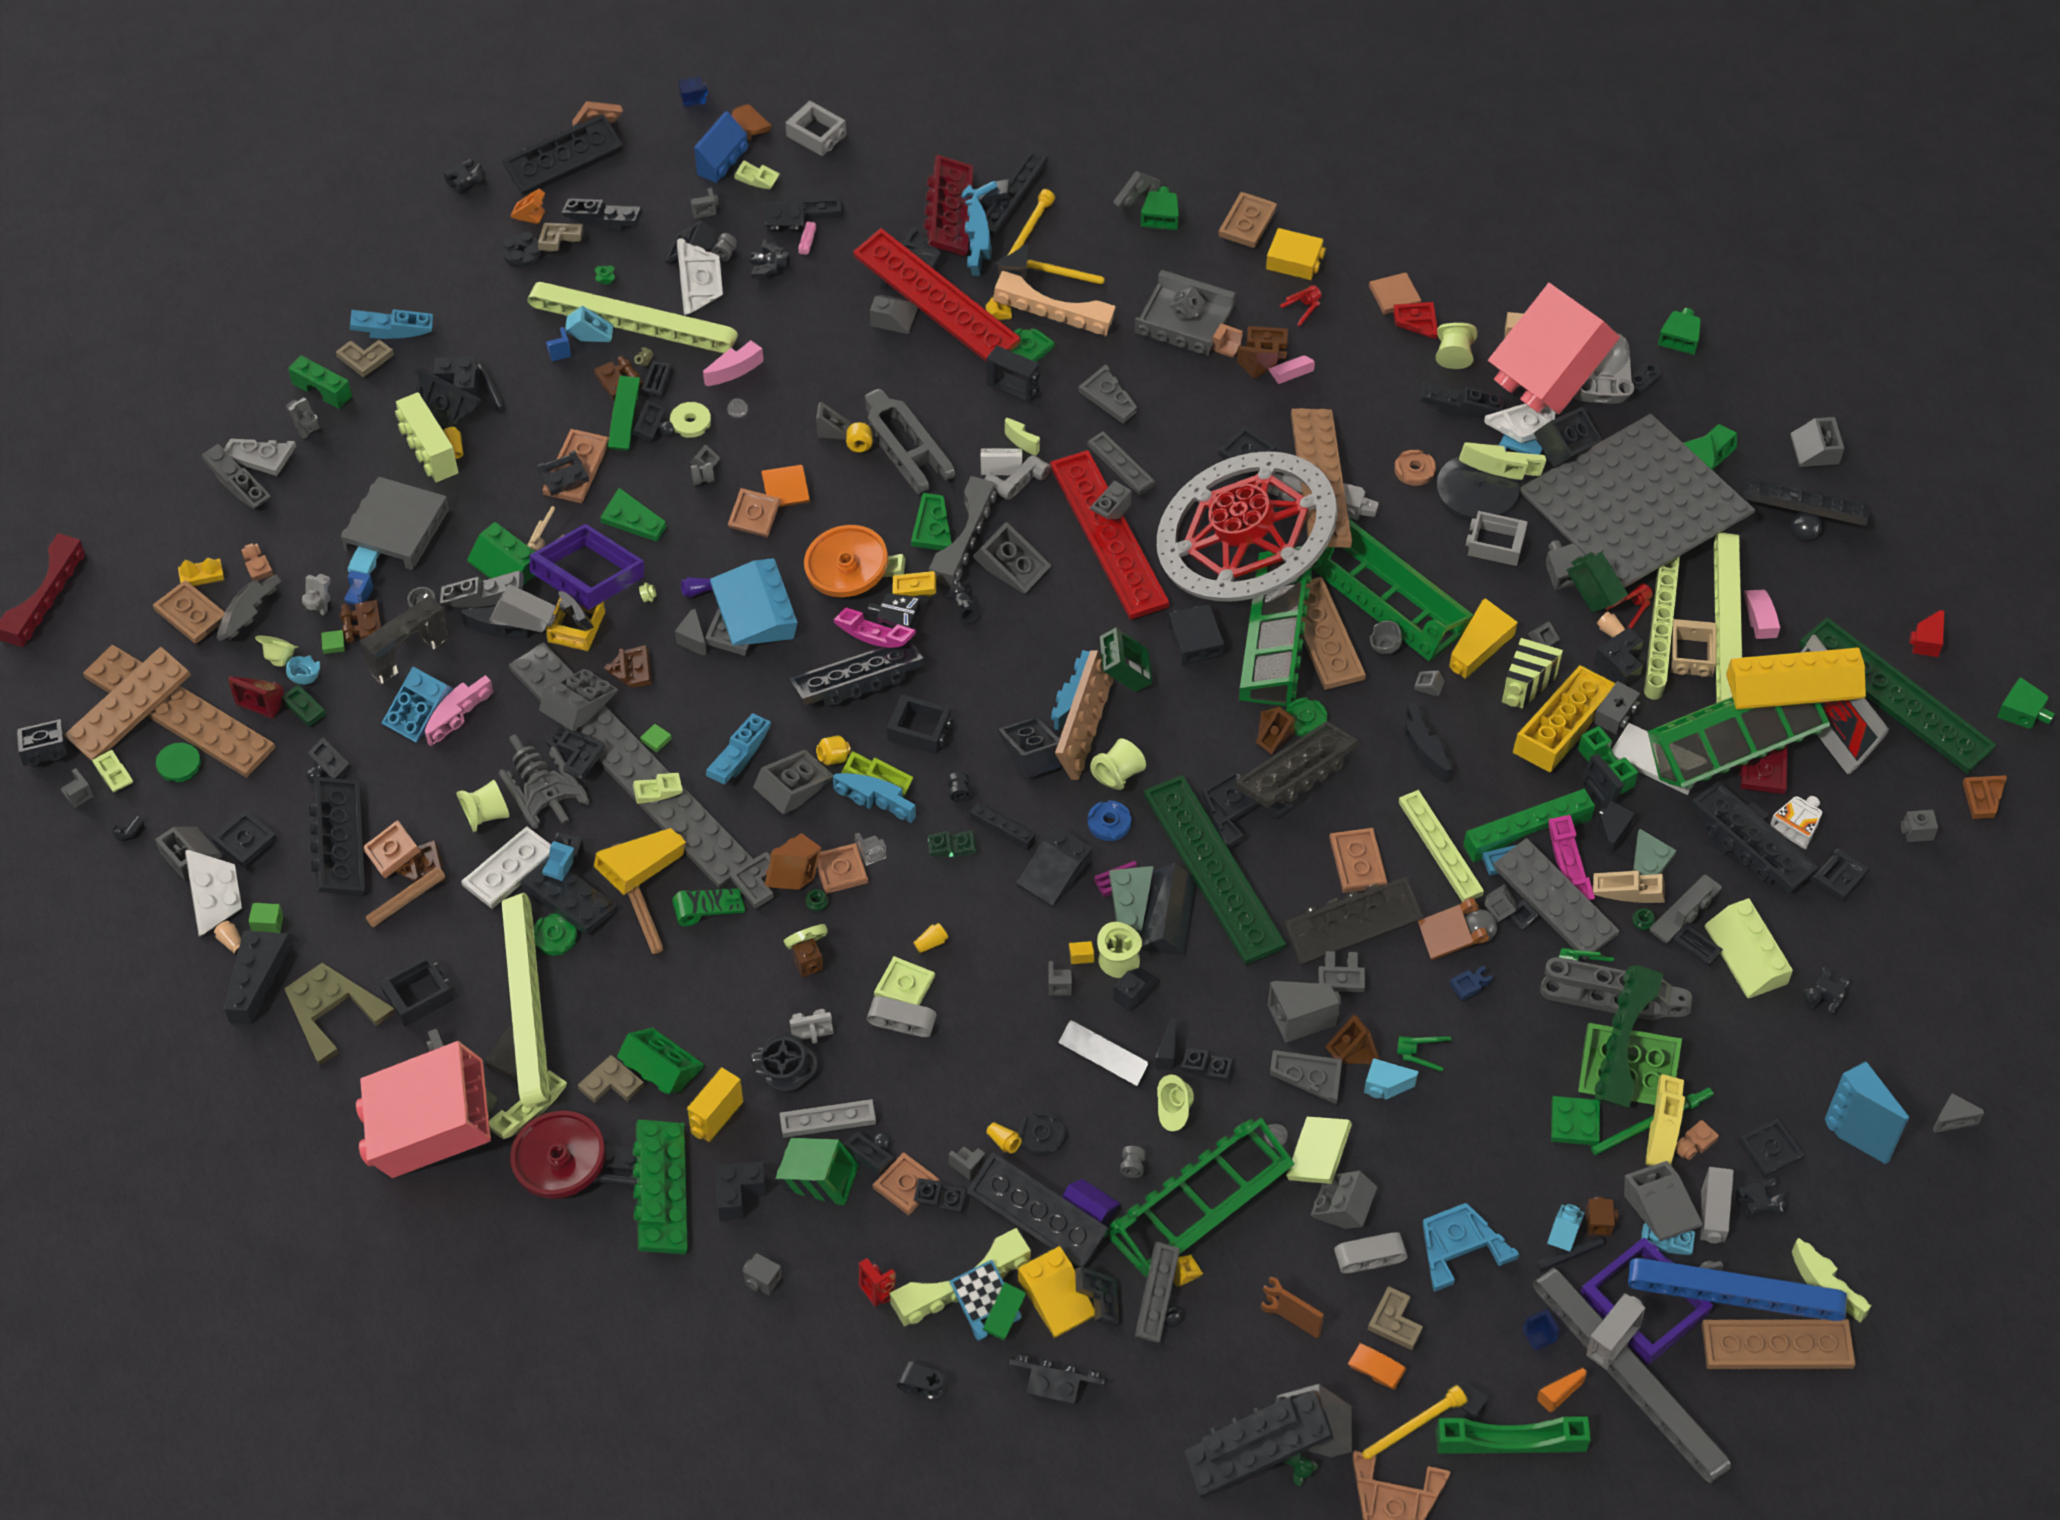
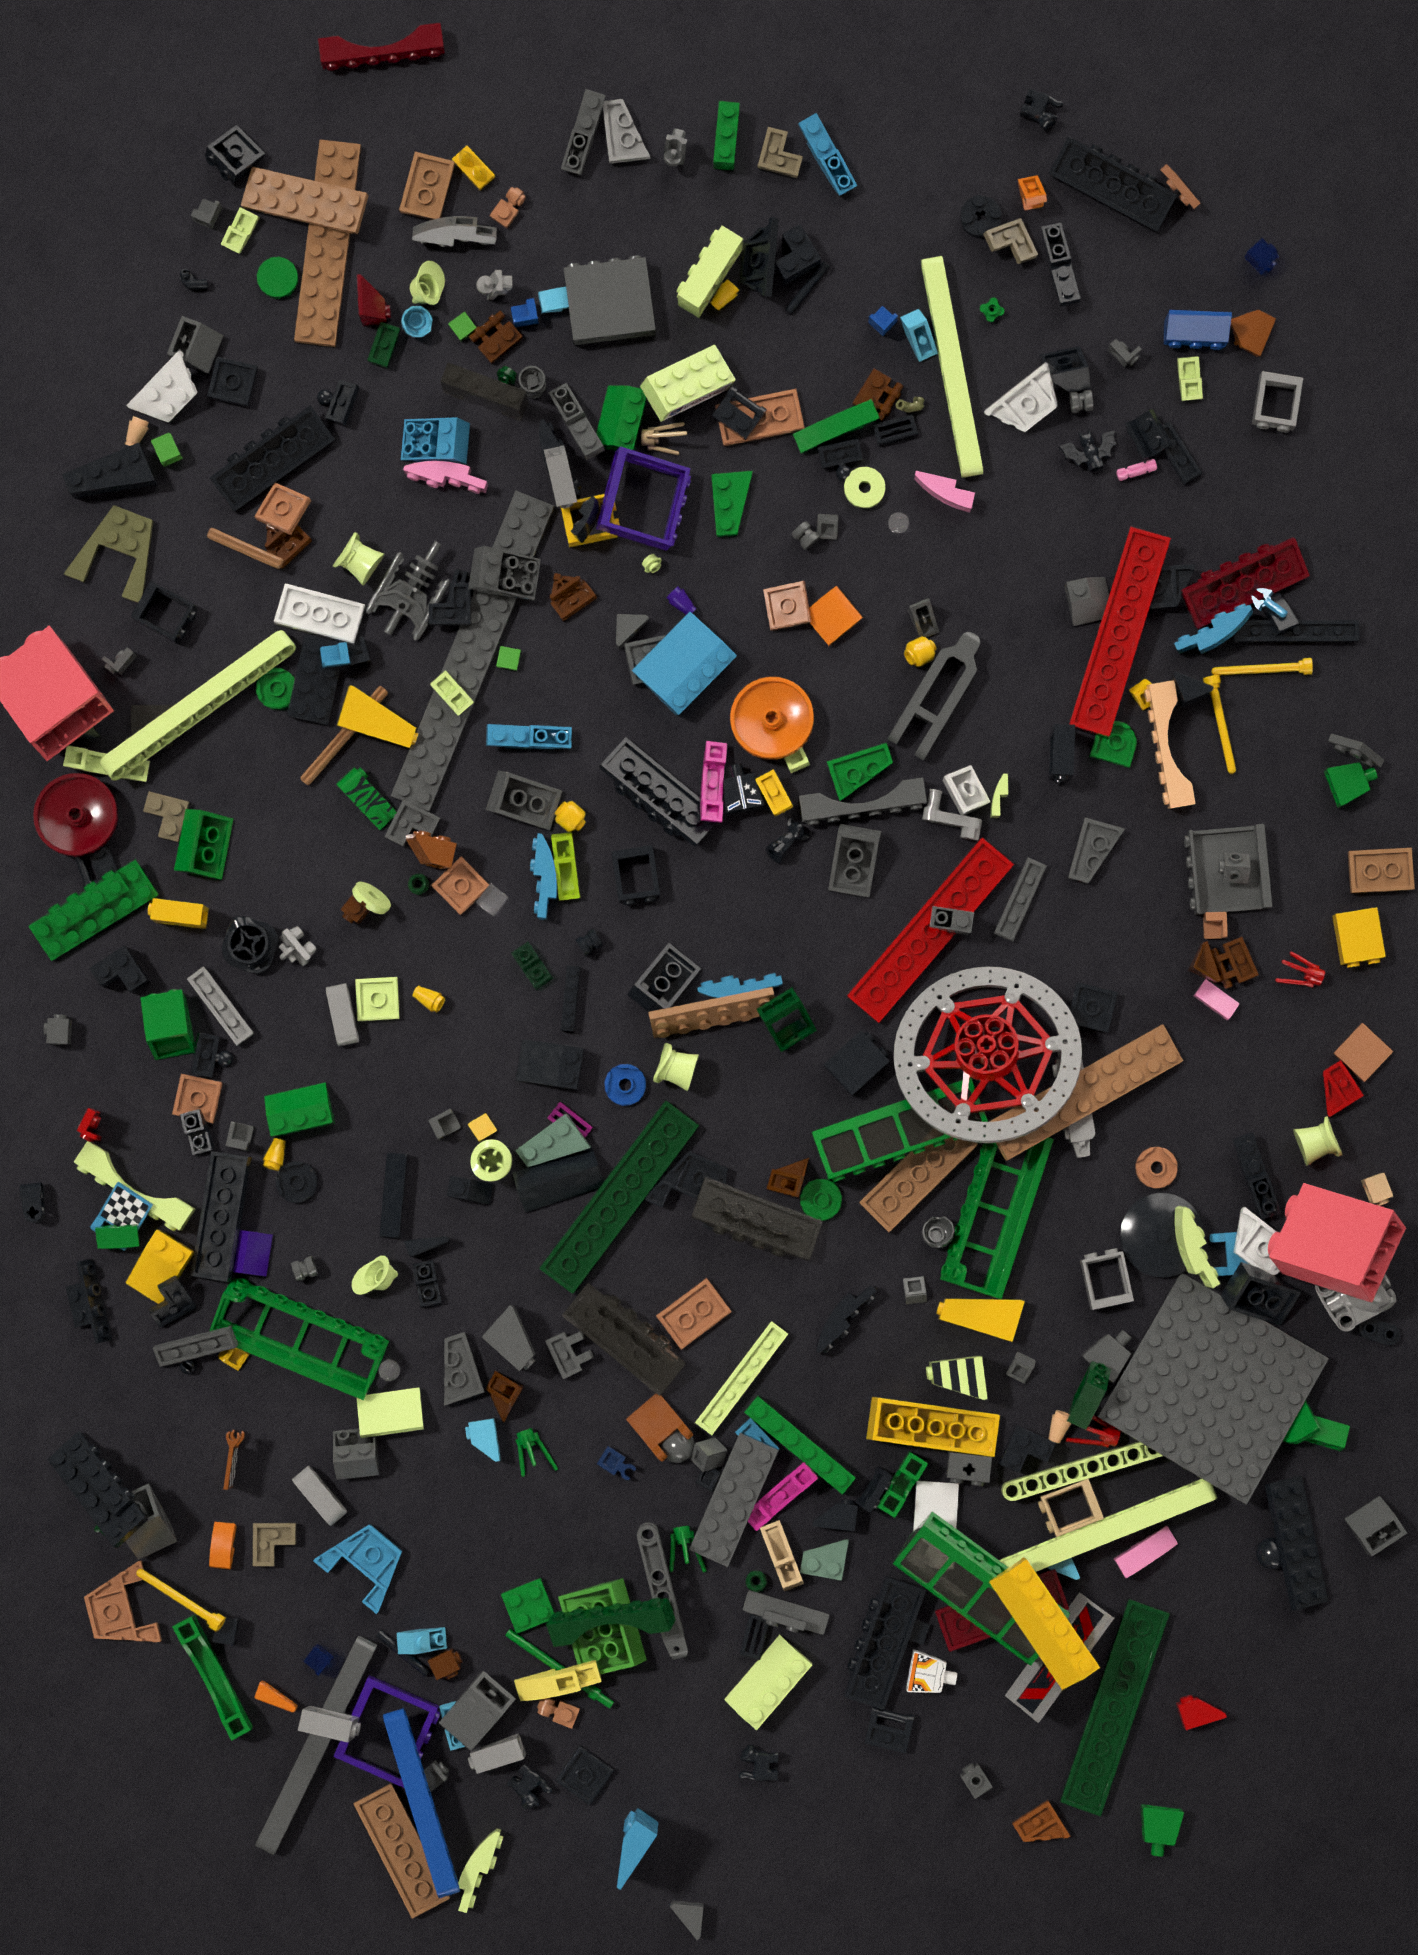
camera: 65 degrees right, 30 degrees up
none -> green slope [264,1082,335,1137]
none -> yellowish green brick [640,345,736,422]

